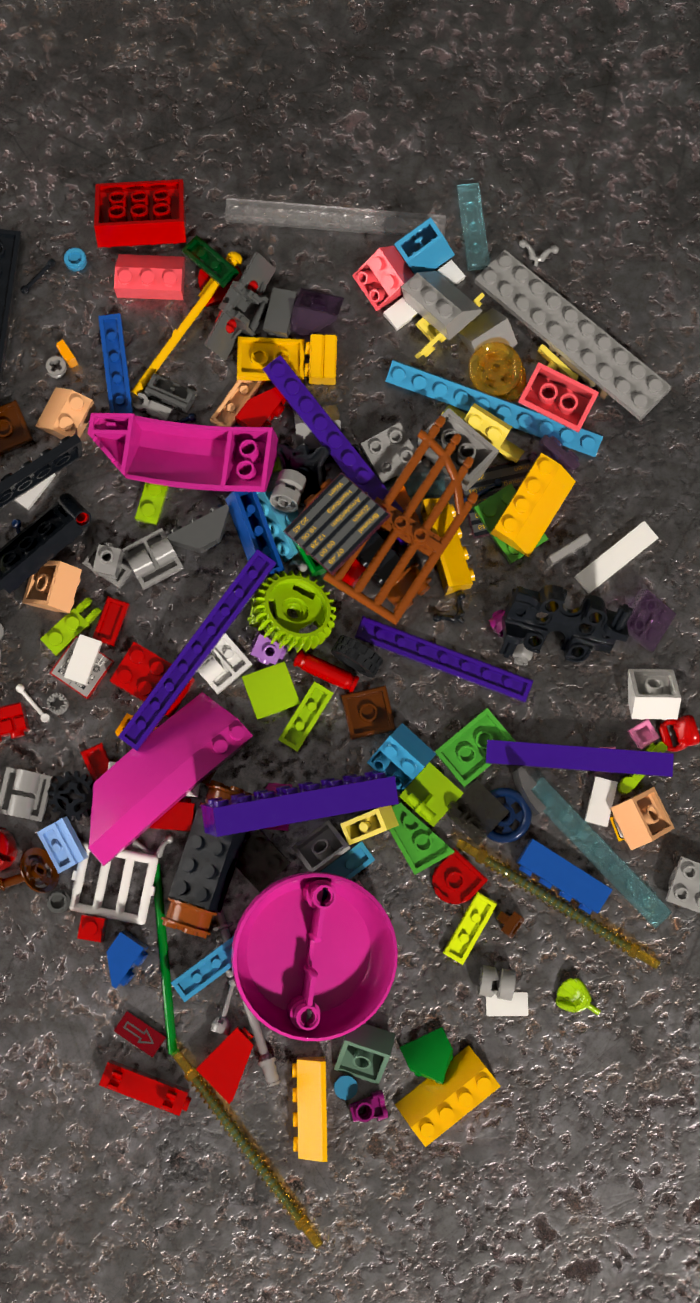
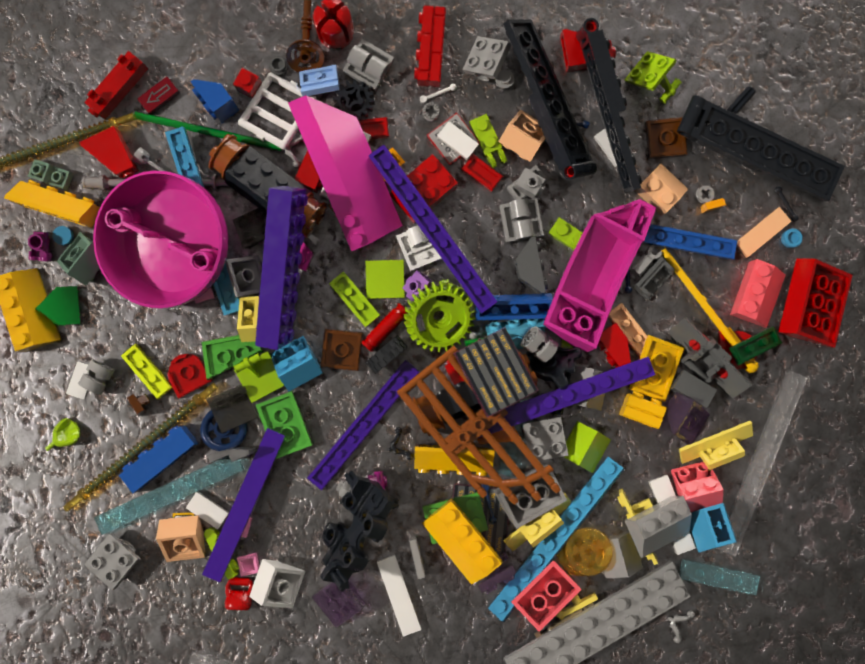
camera: 115 degrees right, 5 degrees up
none -> sand green slope [27,159,74,191]
none -> lime slope [563,421,611,473]
none -> light yellow bracket [679,421,753,470]
none -> light nougat tile [737,207,792,258]

